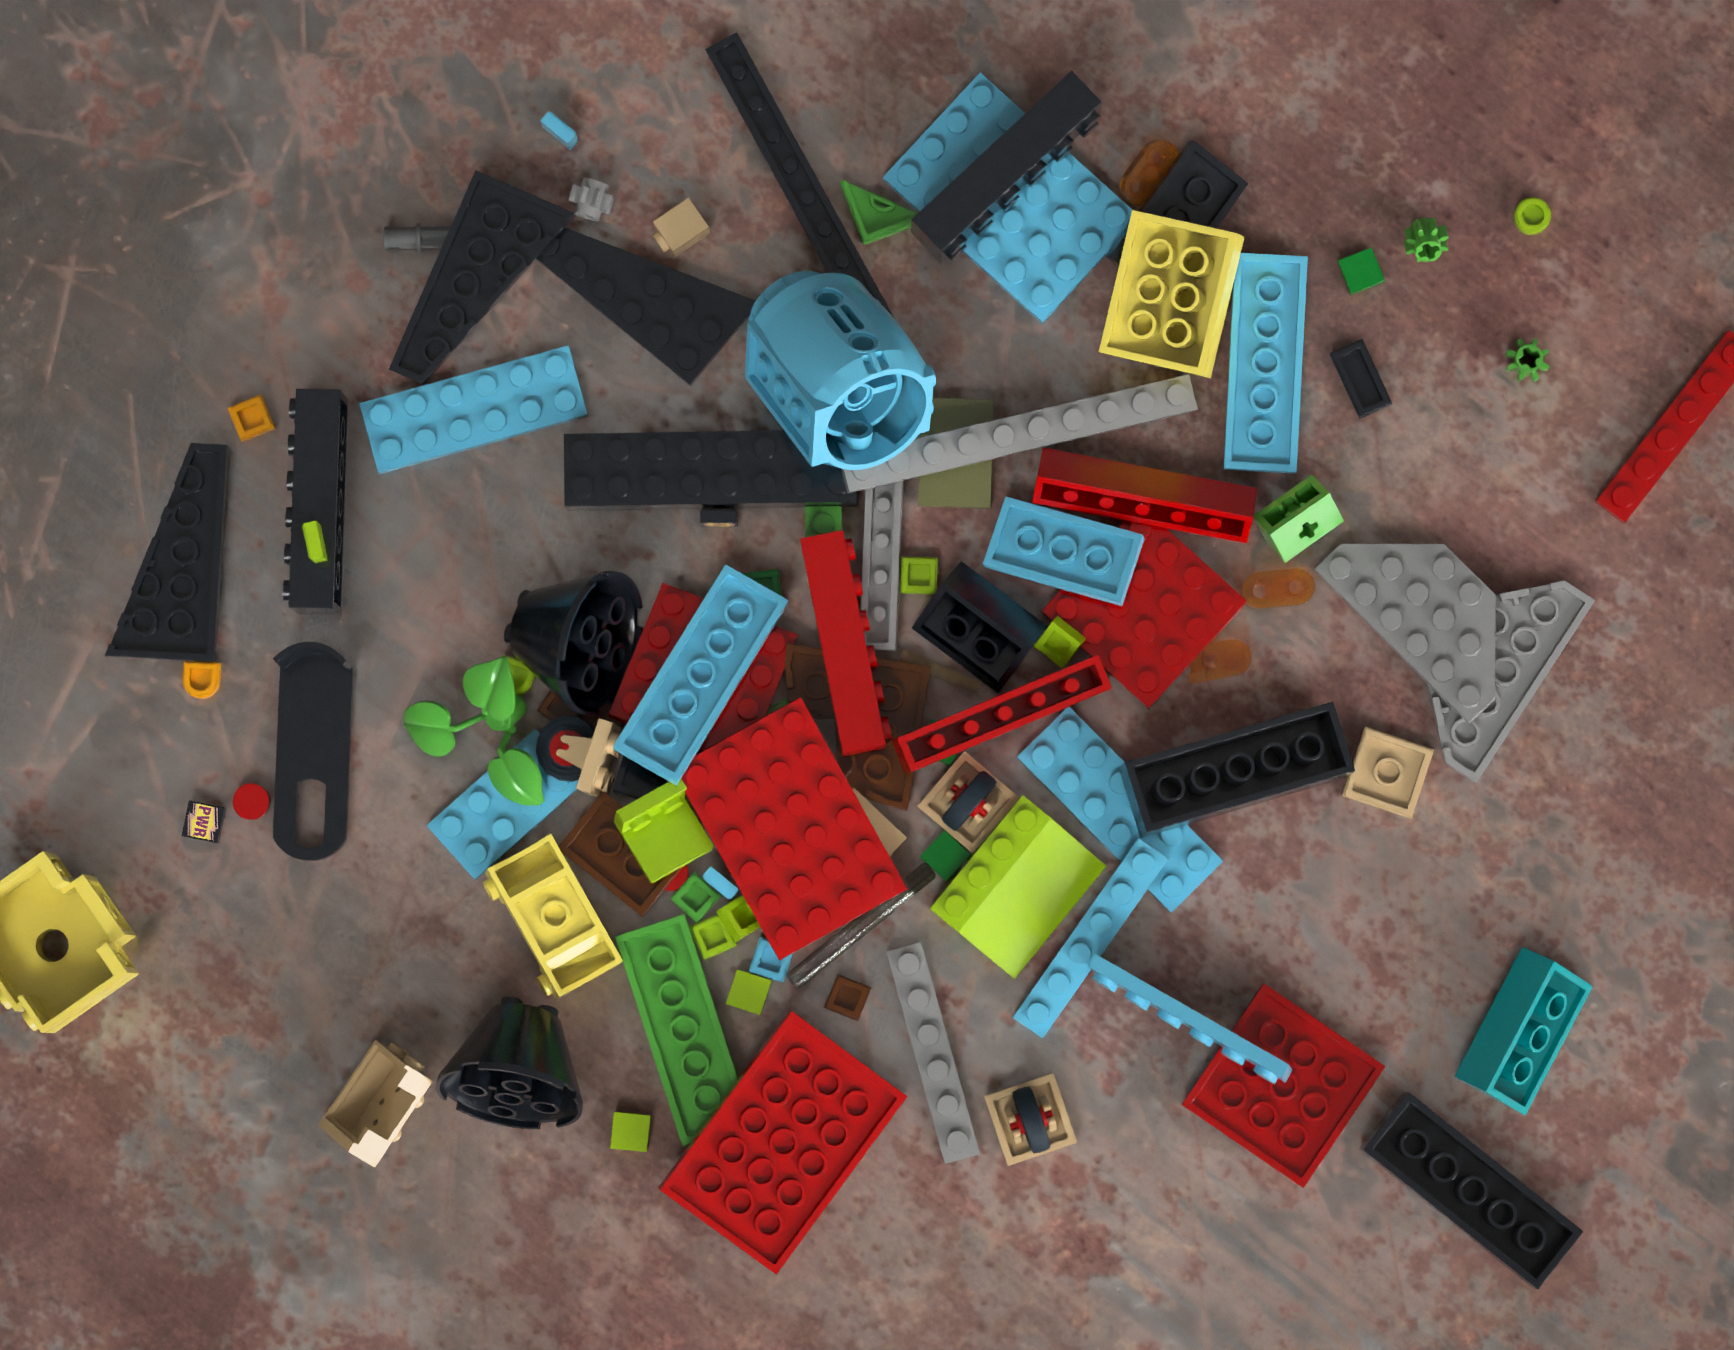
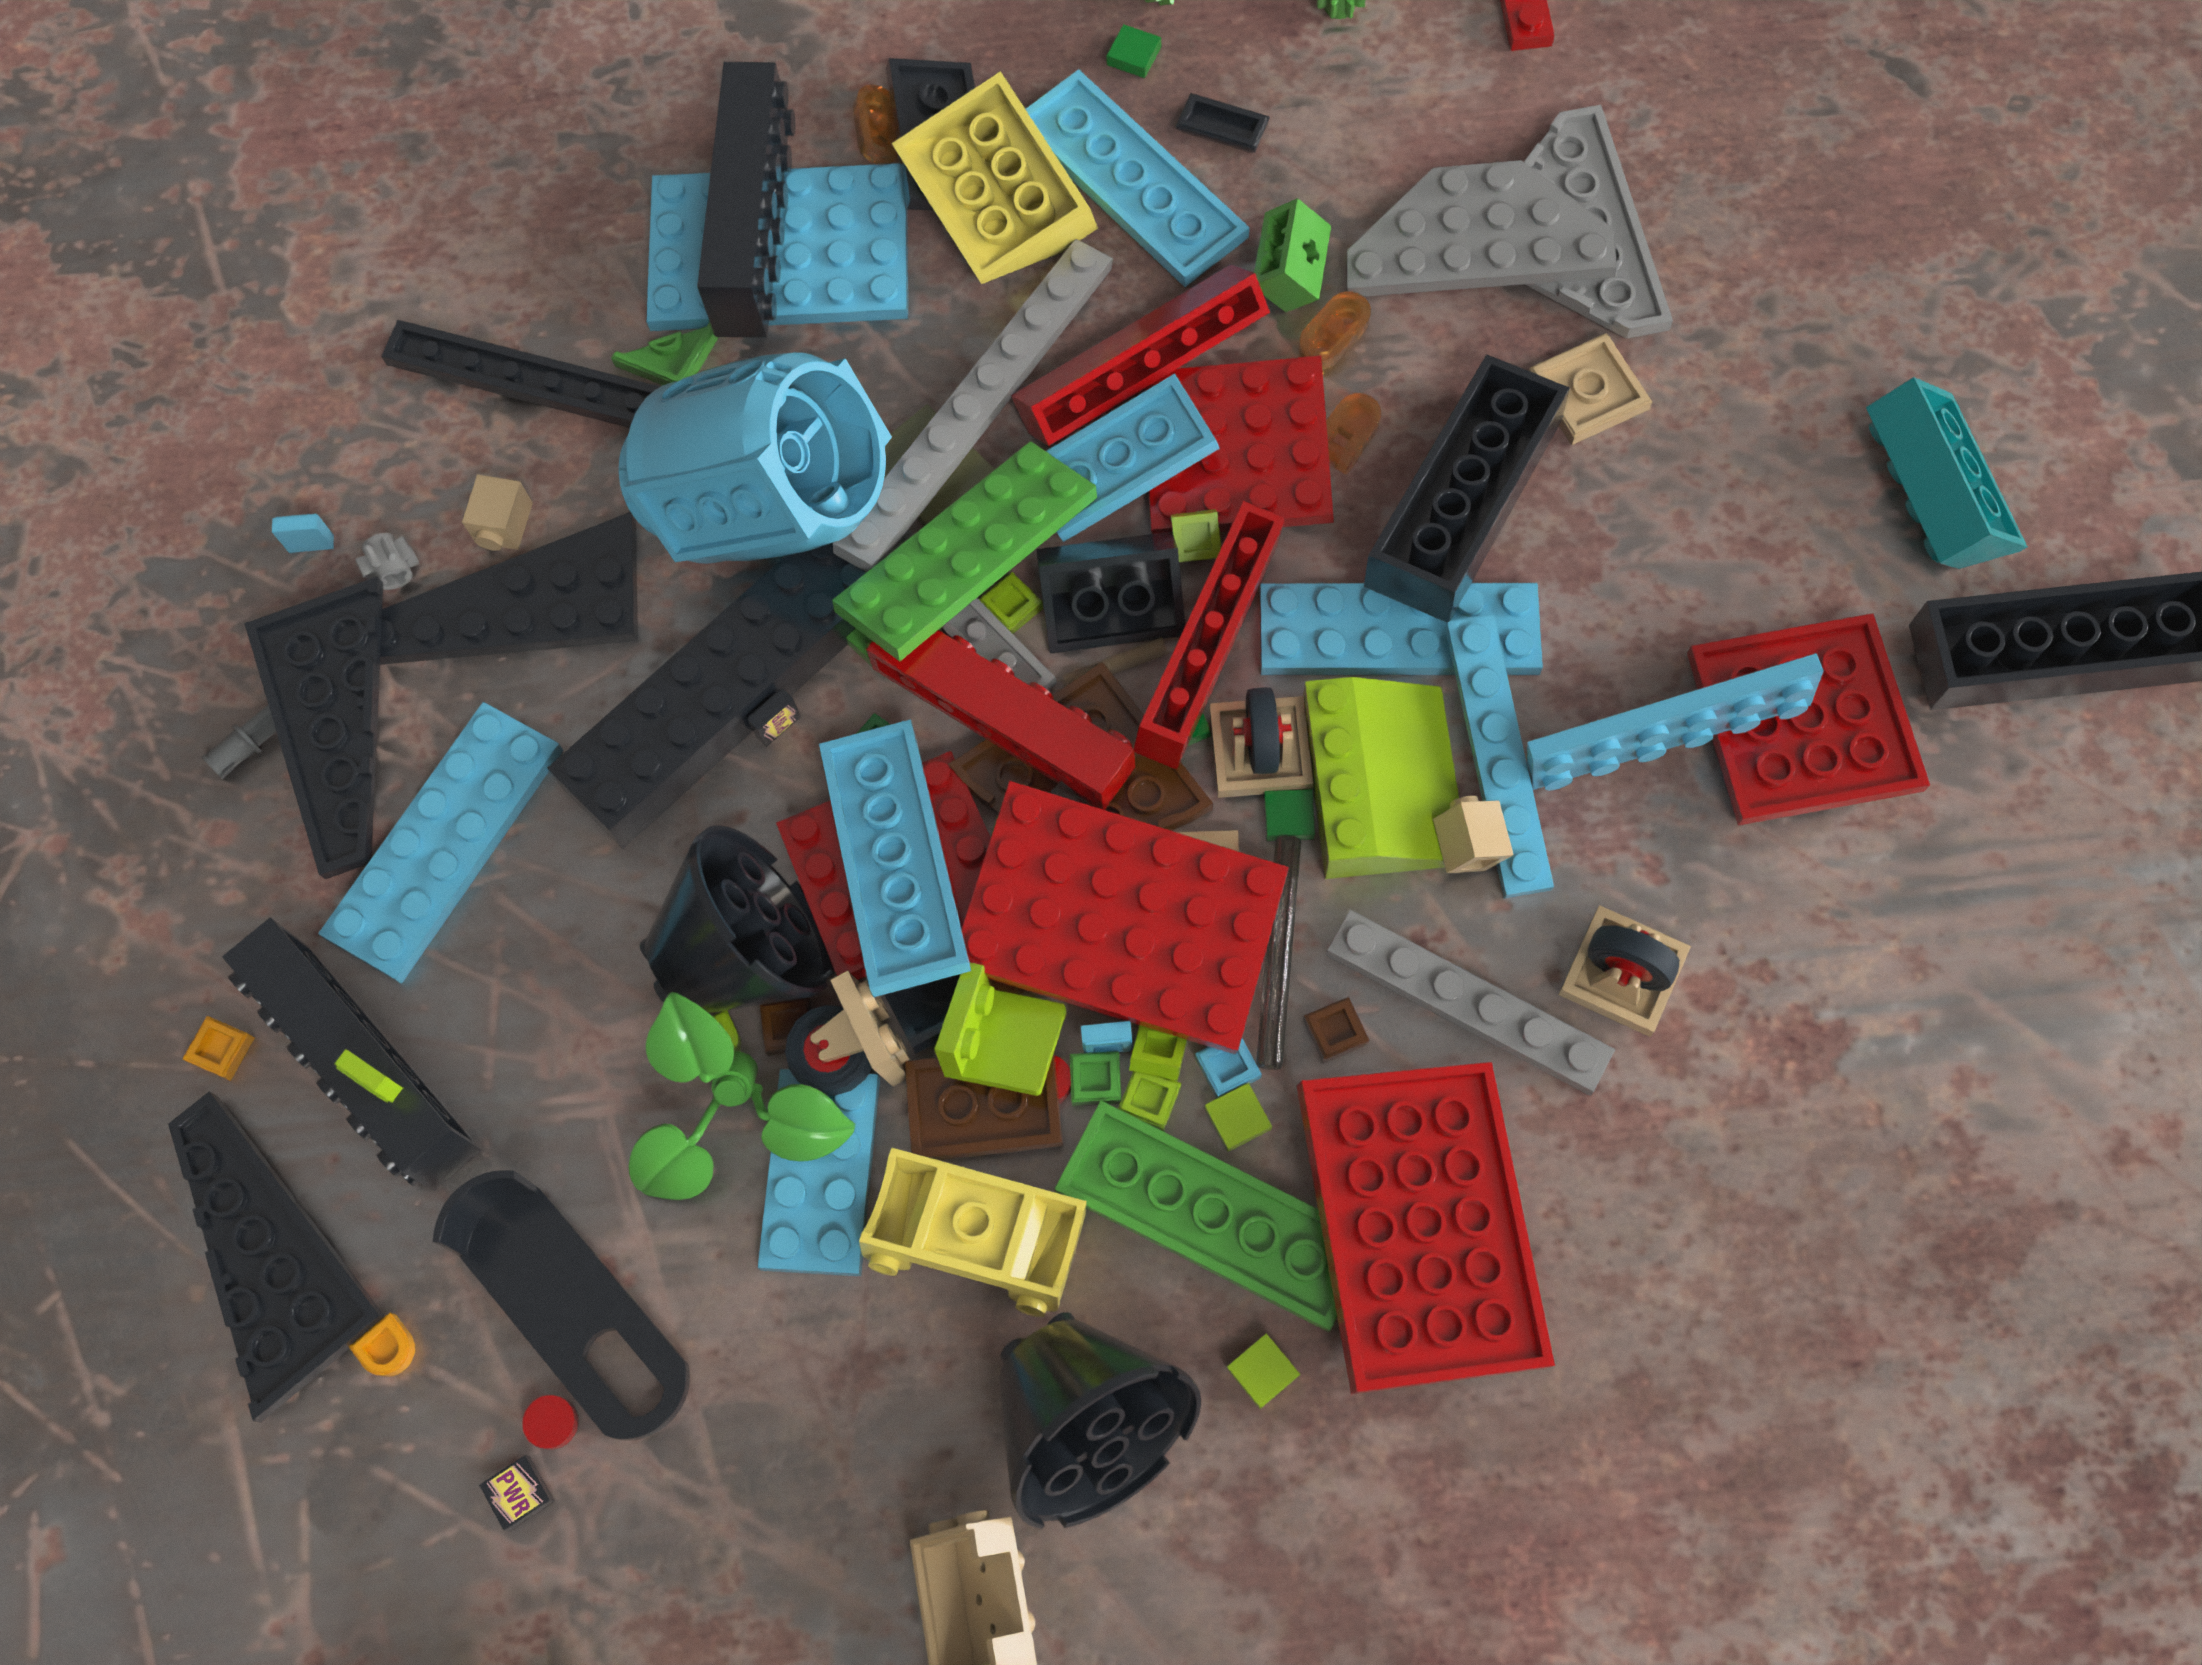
camera: 45 degrees left, 15 degrees down
none -> bright green plate [832,441,1097,661]
none -> tan brick [1433,796,1514,873]

